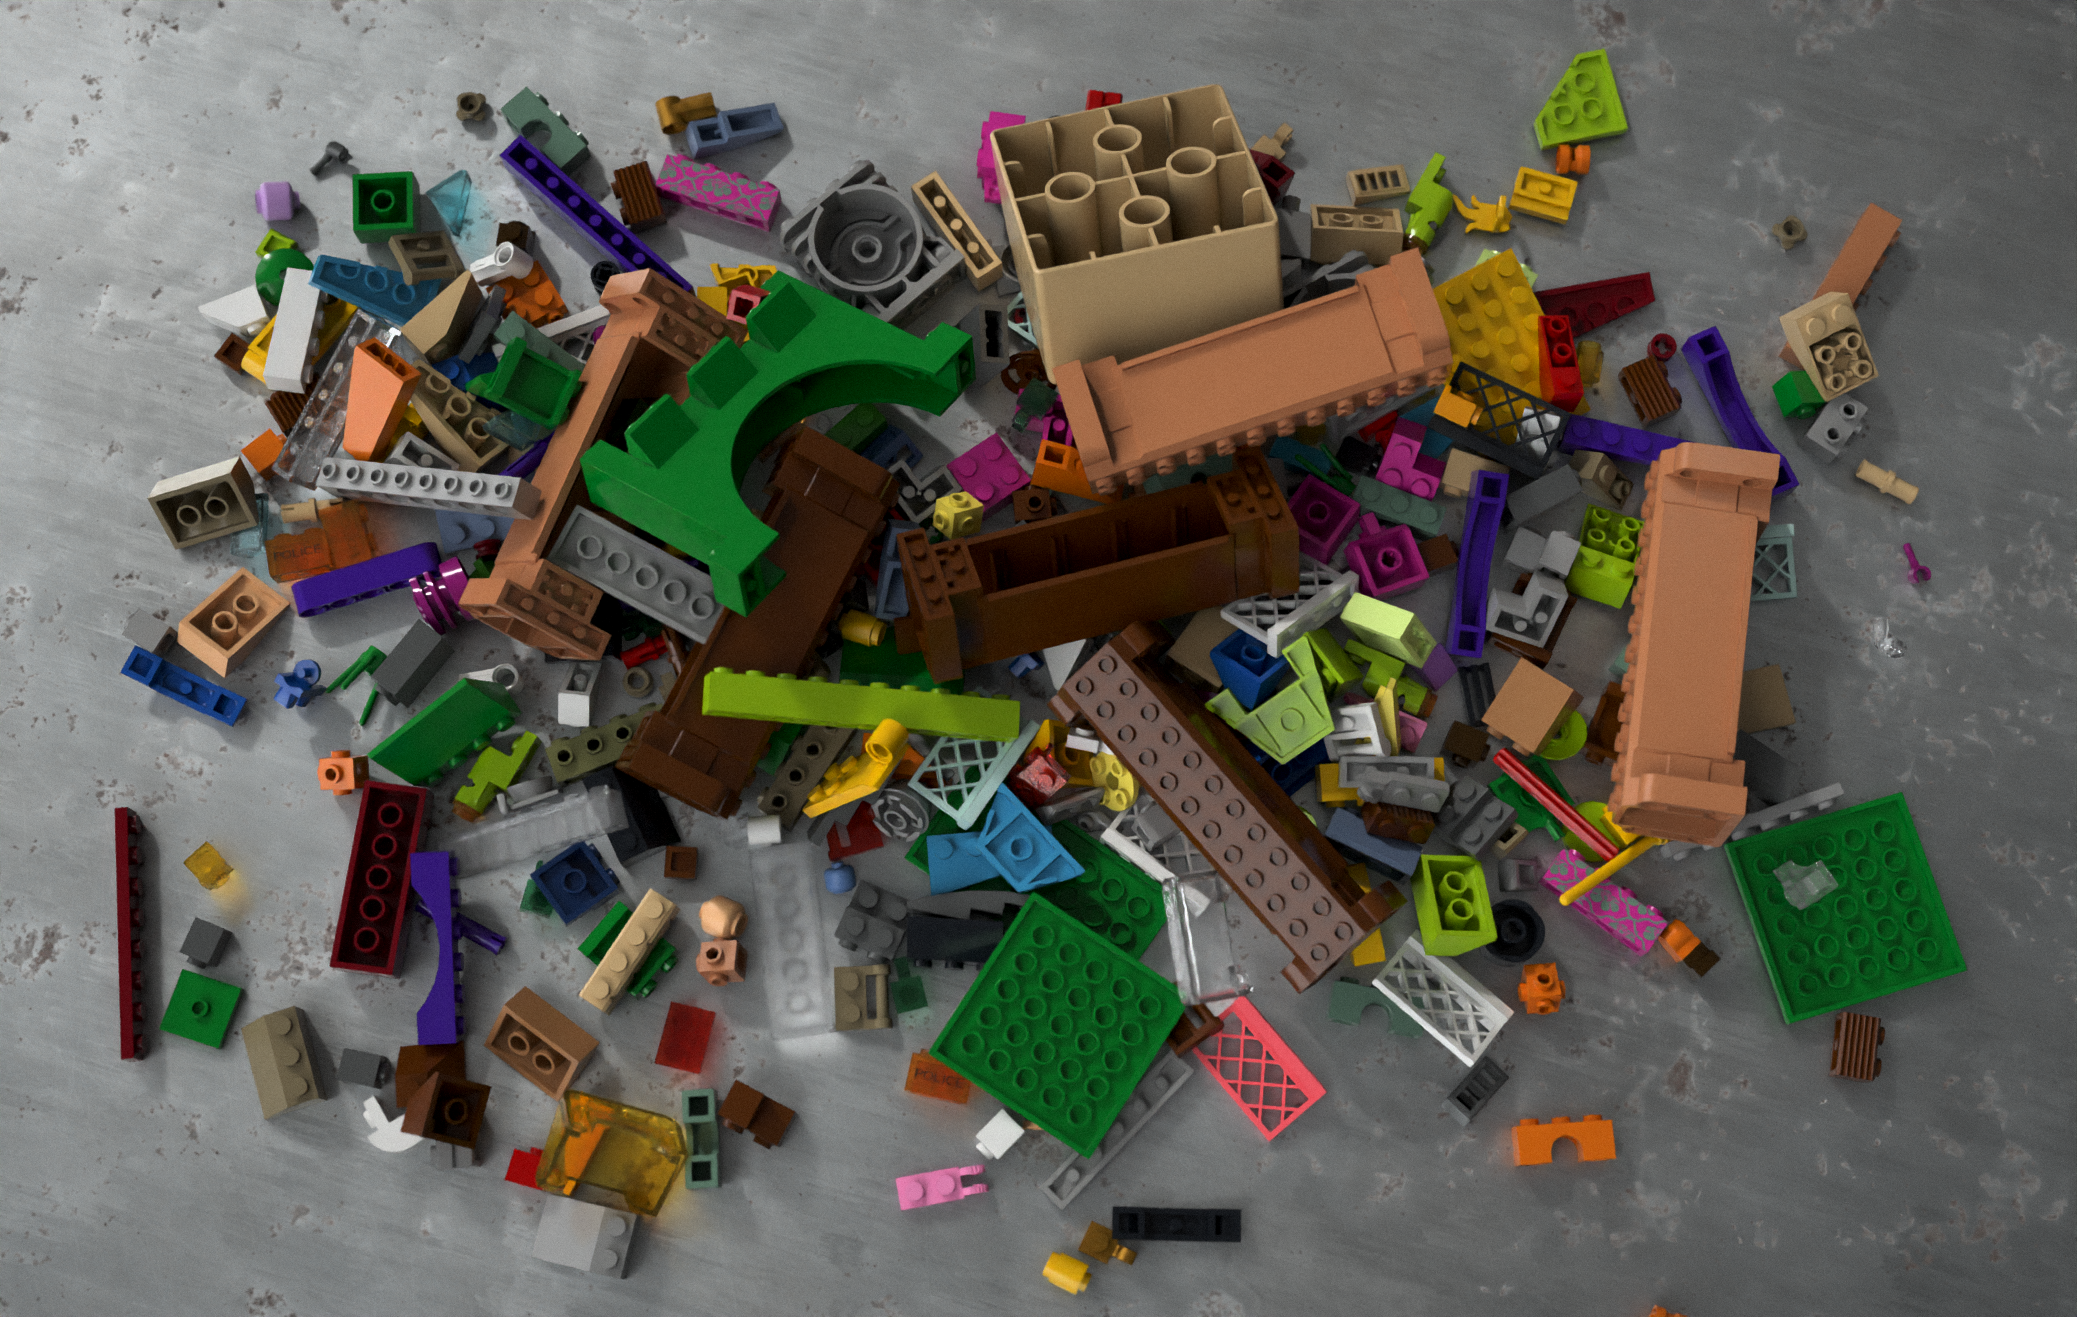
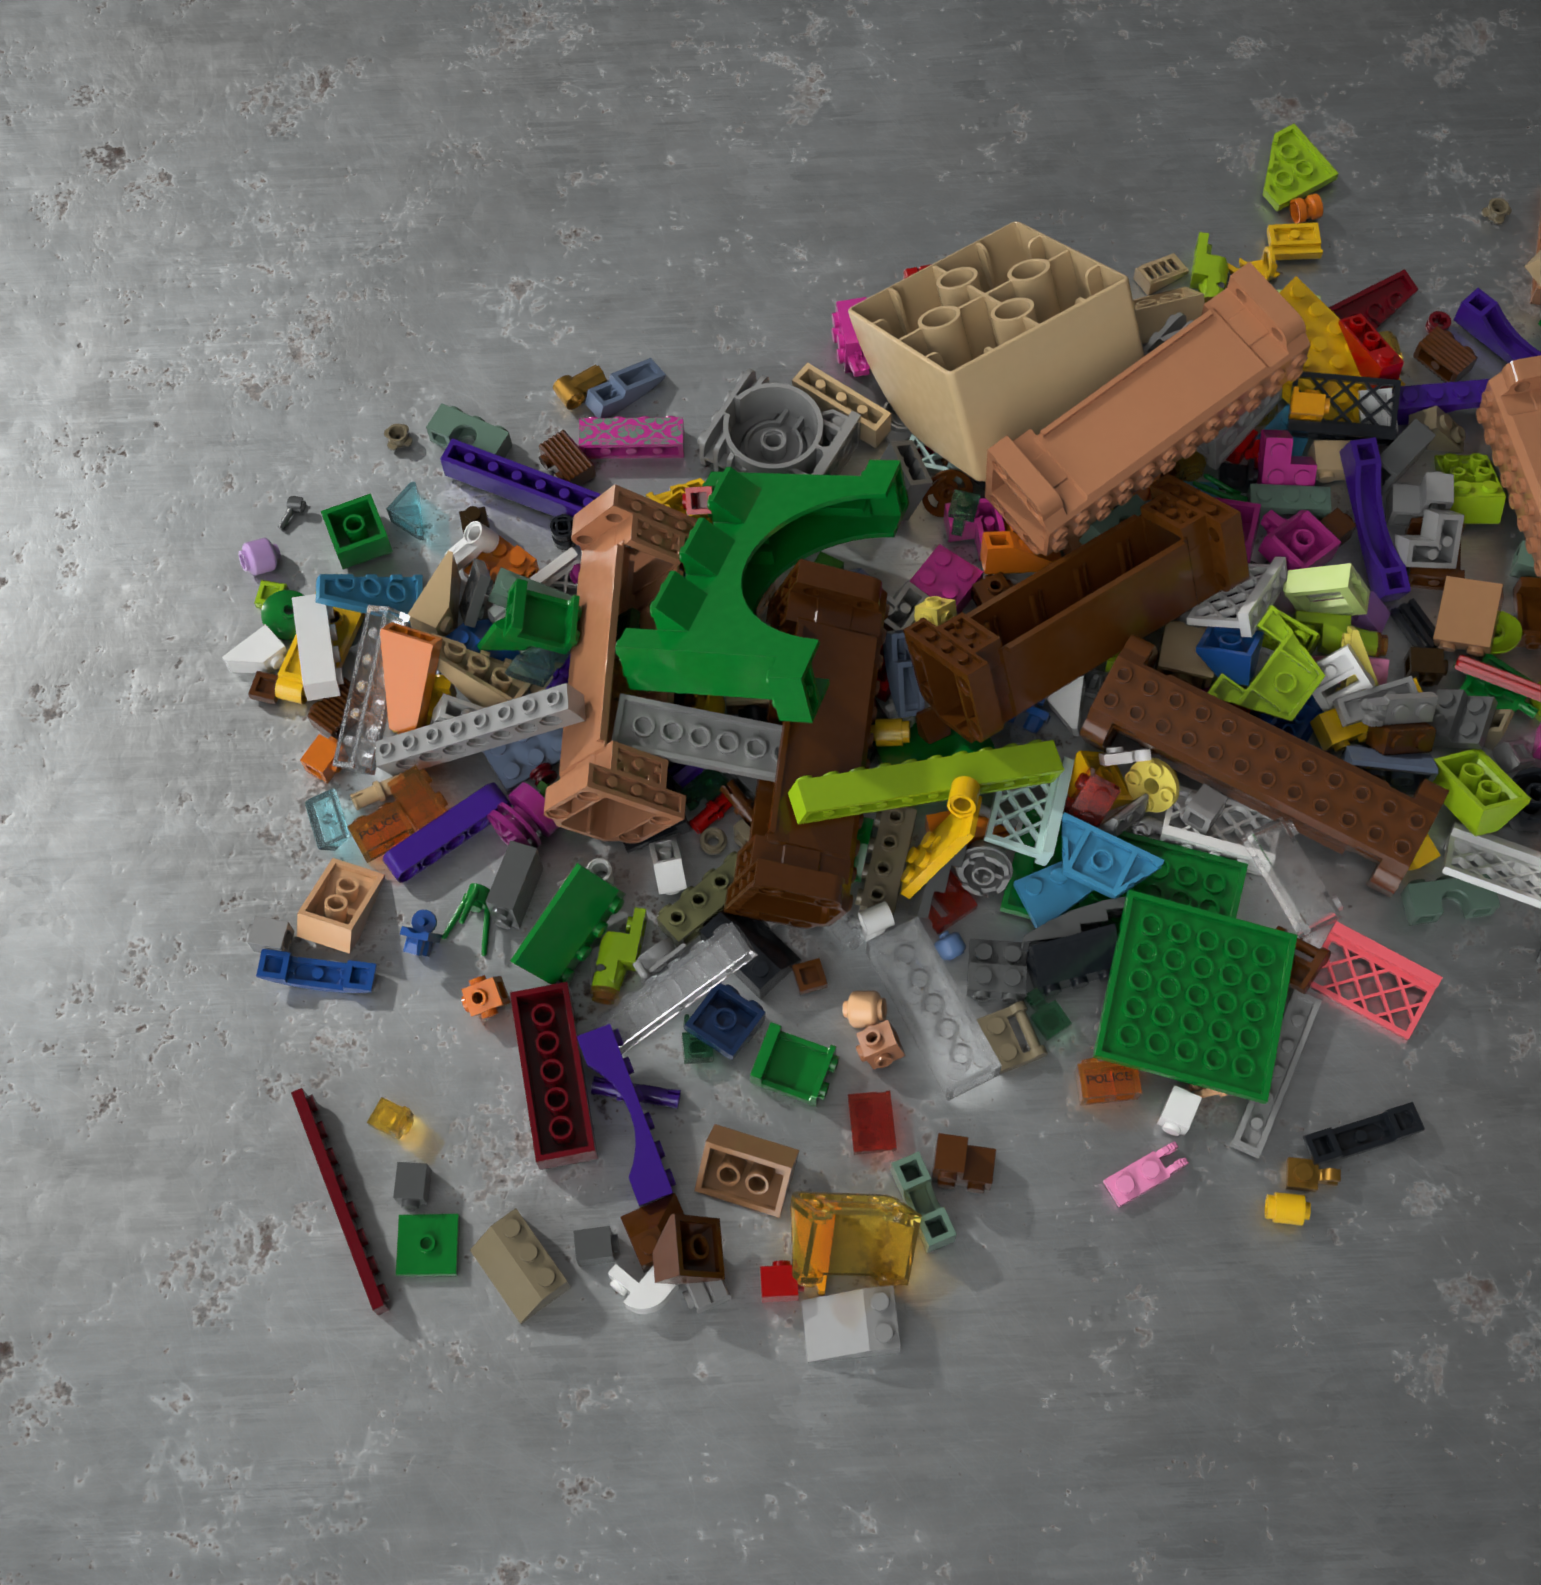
camera: 15 degrees left, 10 degrees down
dark tan slope [147,456,259,550] -> none
dark tan plate [388,230,464,286] -> none
tan brick [579,888,680,1016] -> none

